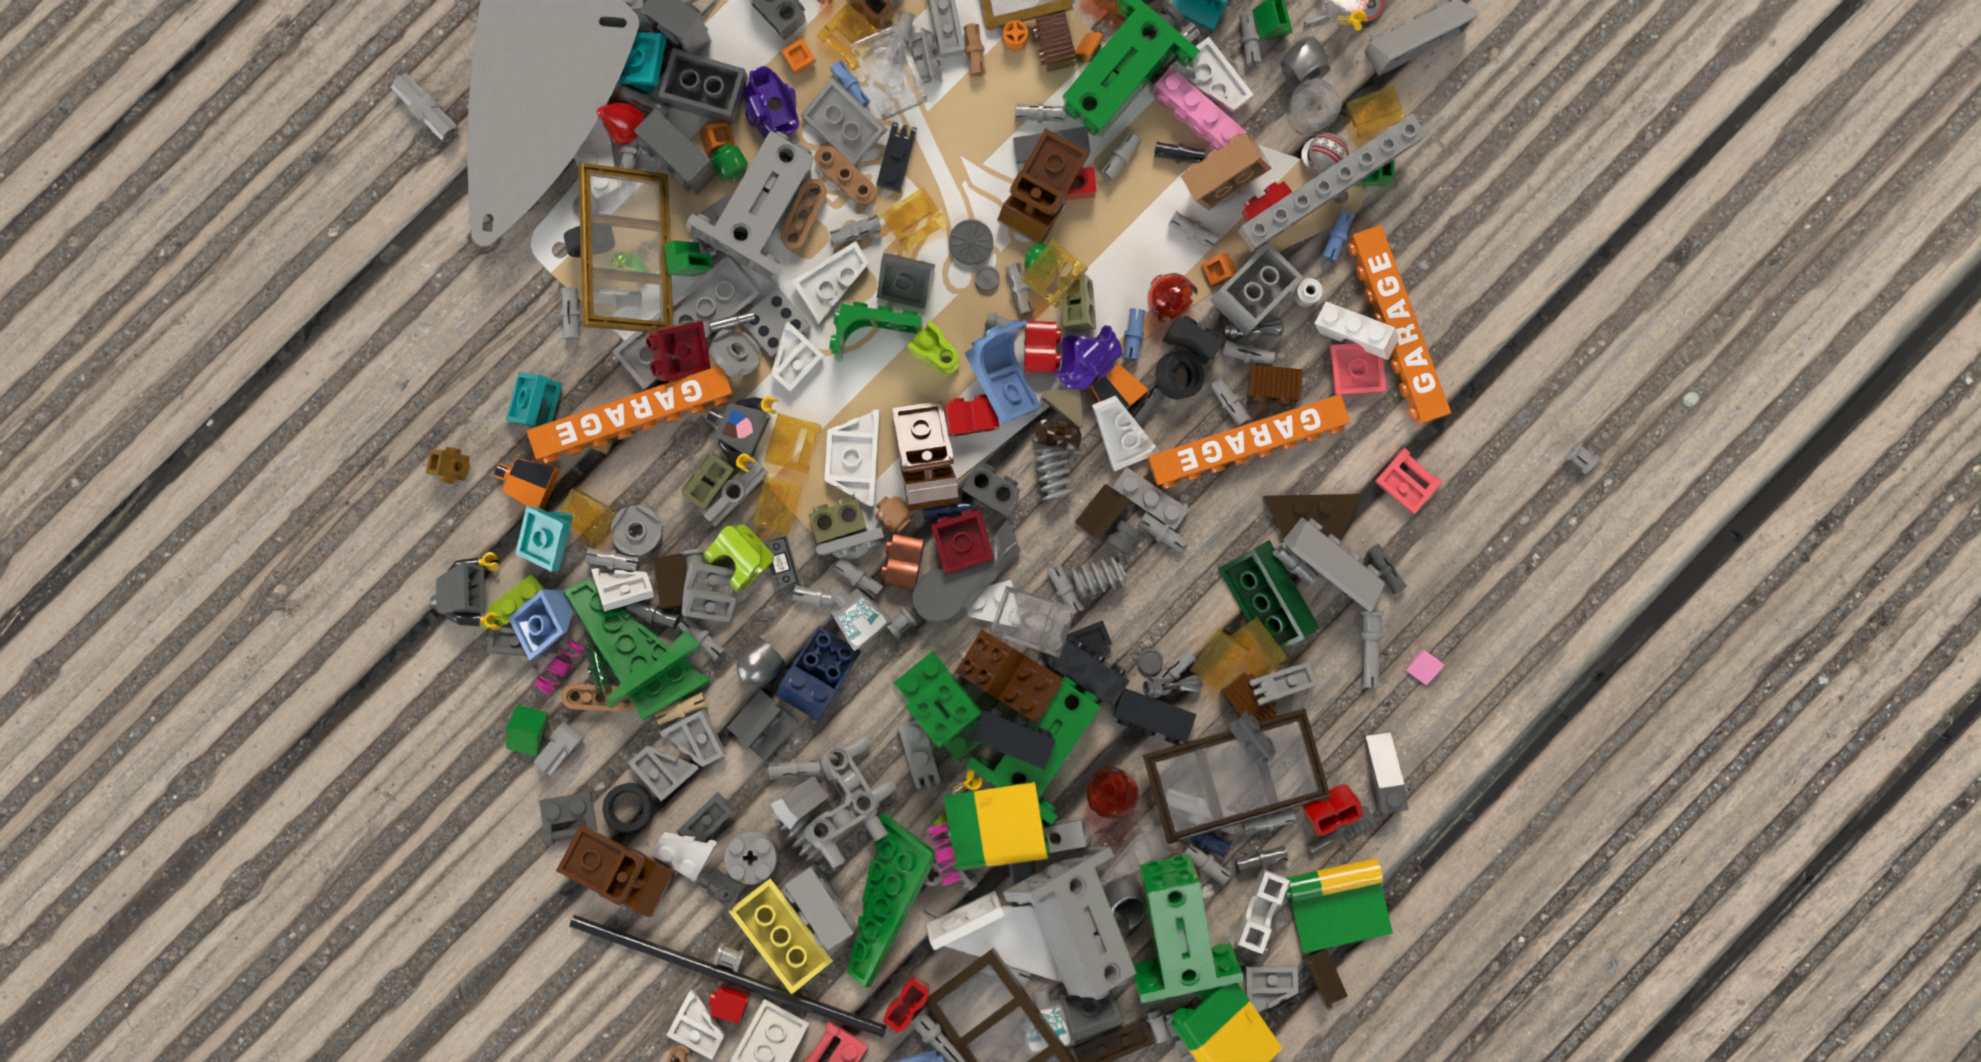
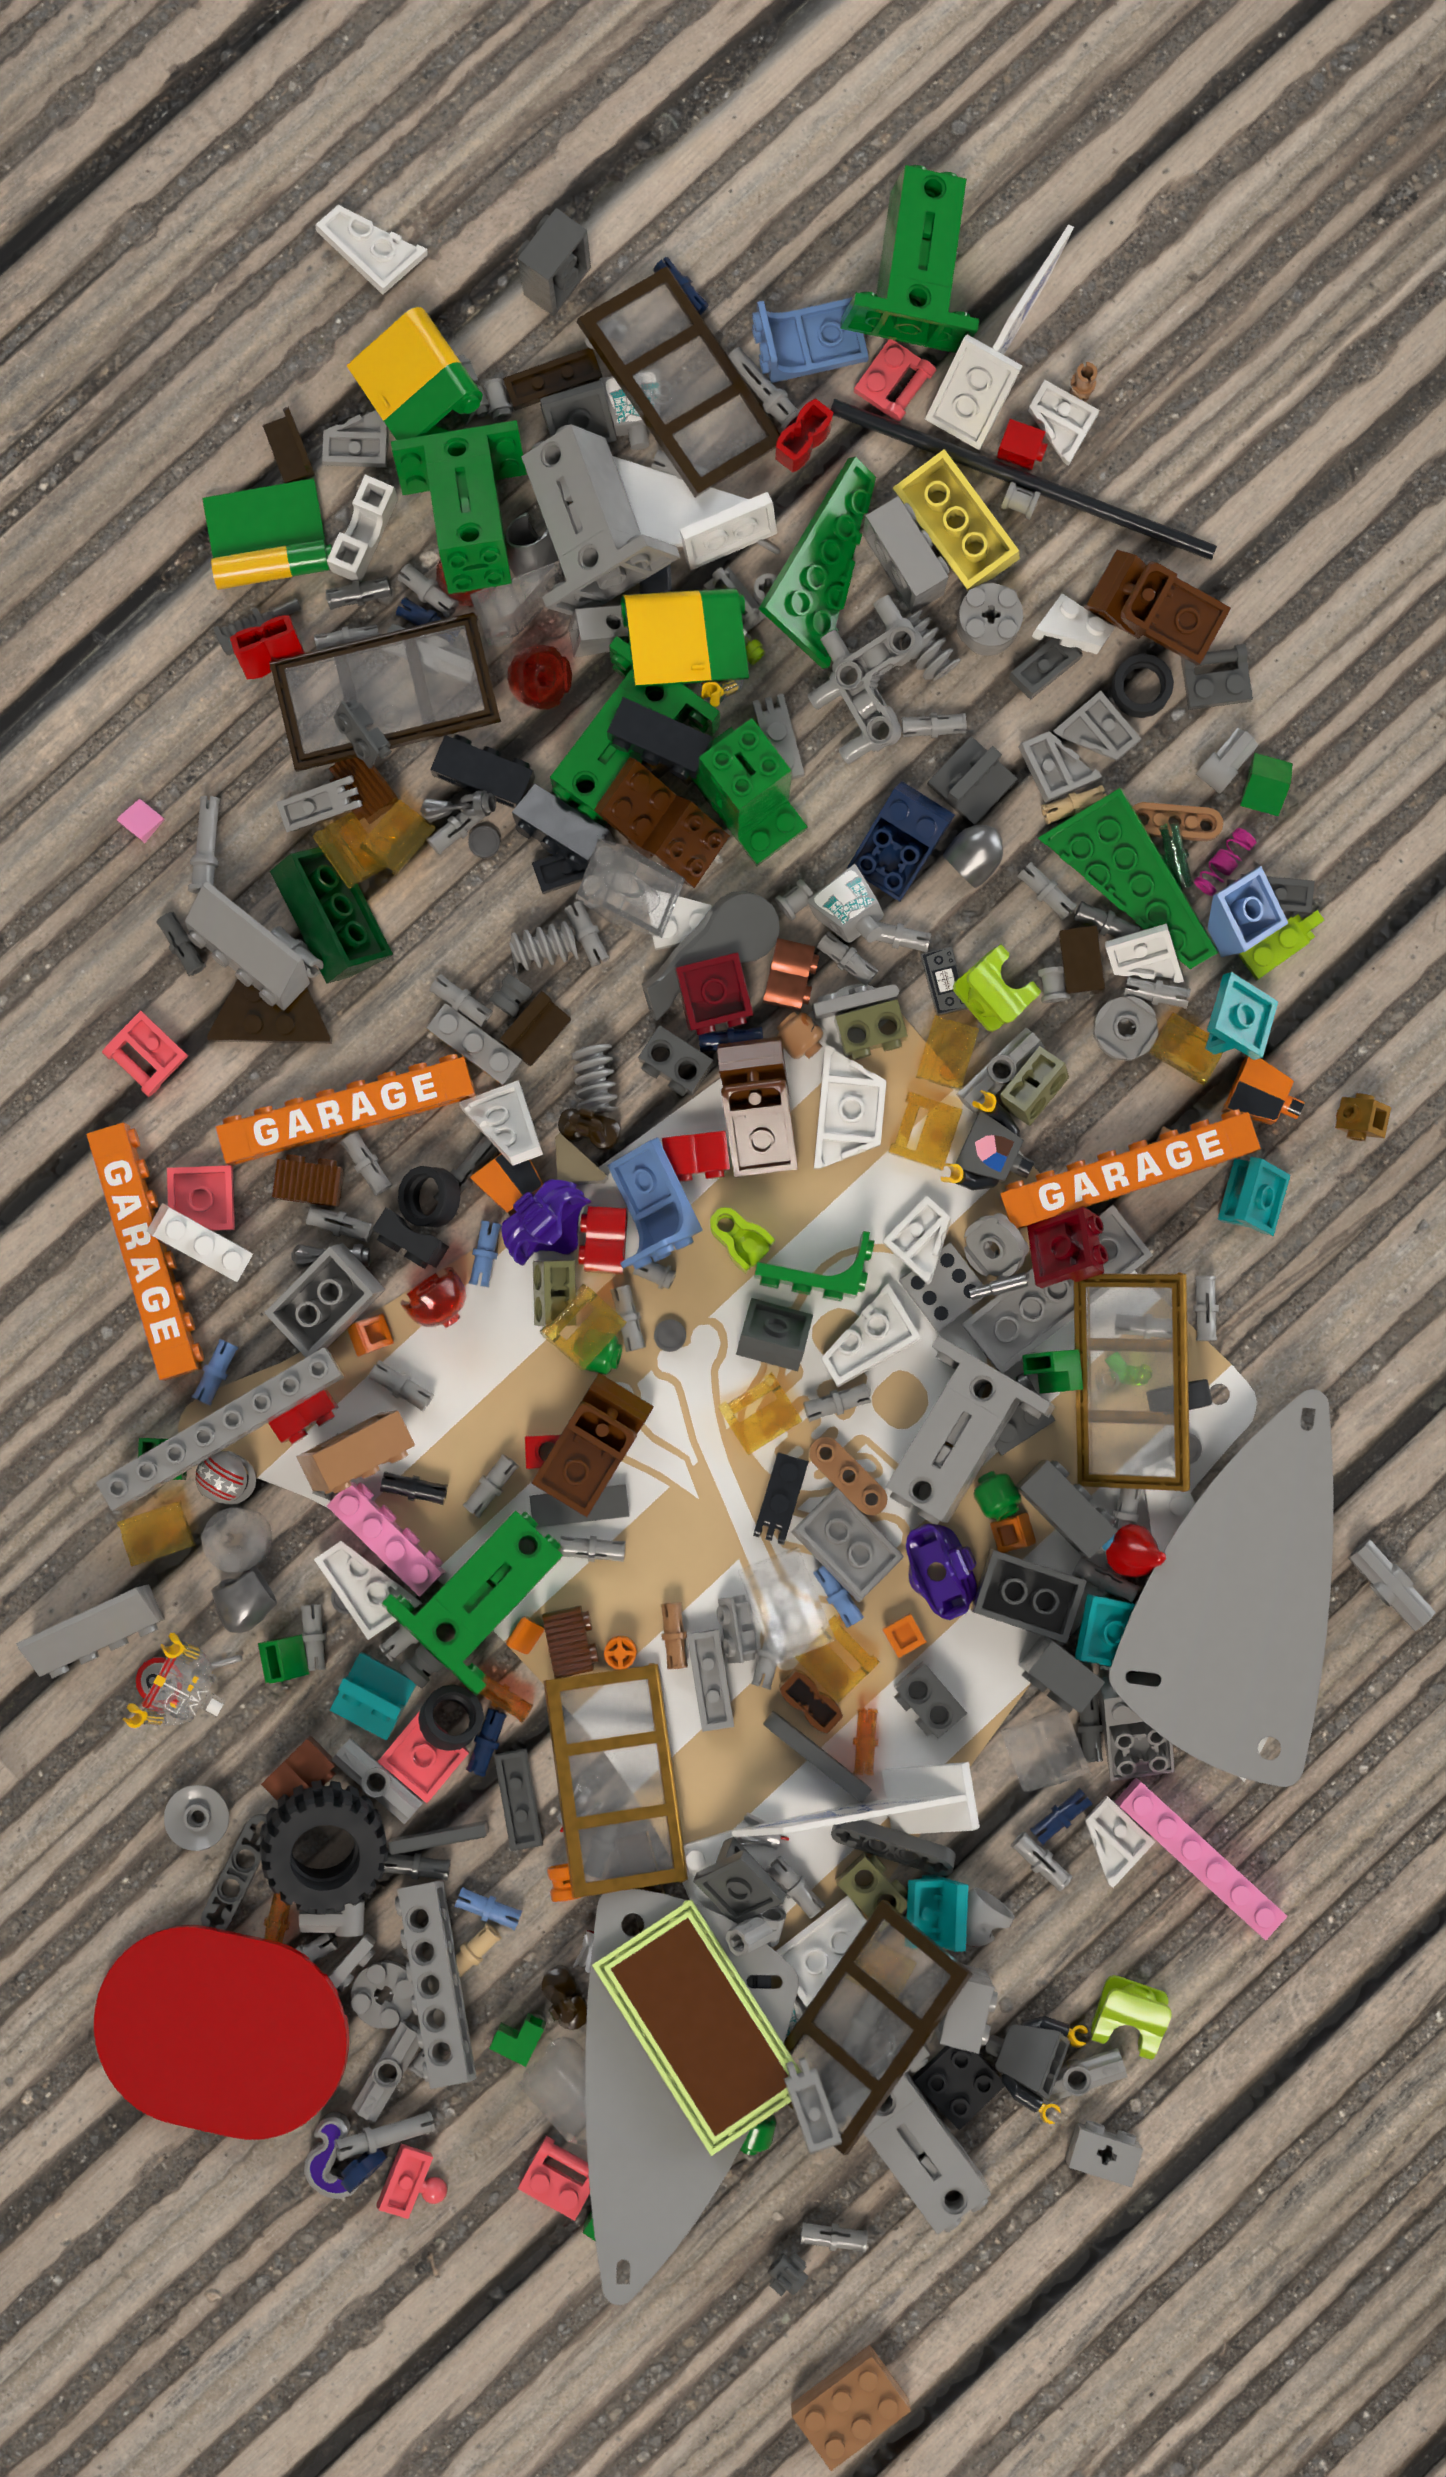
camera: 175 degrees left, 0 degrees up
dark grey torso [430,552,501,630] -> none
green slope [606,631,700,709] -> none
light grey slope [682,562,736,622] -> none
dark grey hinge [698,869,742,910] -> none
light grey piece [770,776,830,830] -> none
medium nougat plate [780,178,827,251] -> none
dark pink piece [928,824,962,885] -> none
dark grey wheel [949,219,994,265] -> none
white brick [1293,278,1323,308] -> none
slope [1365,732,1408,814] -> none

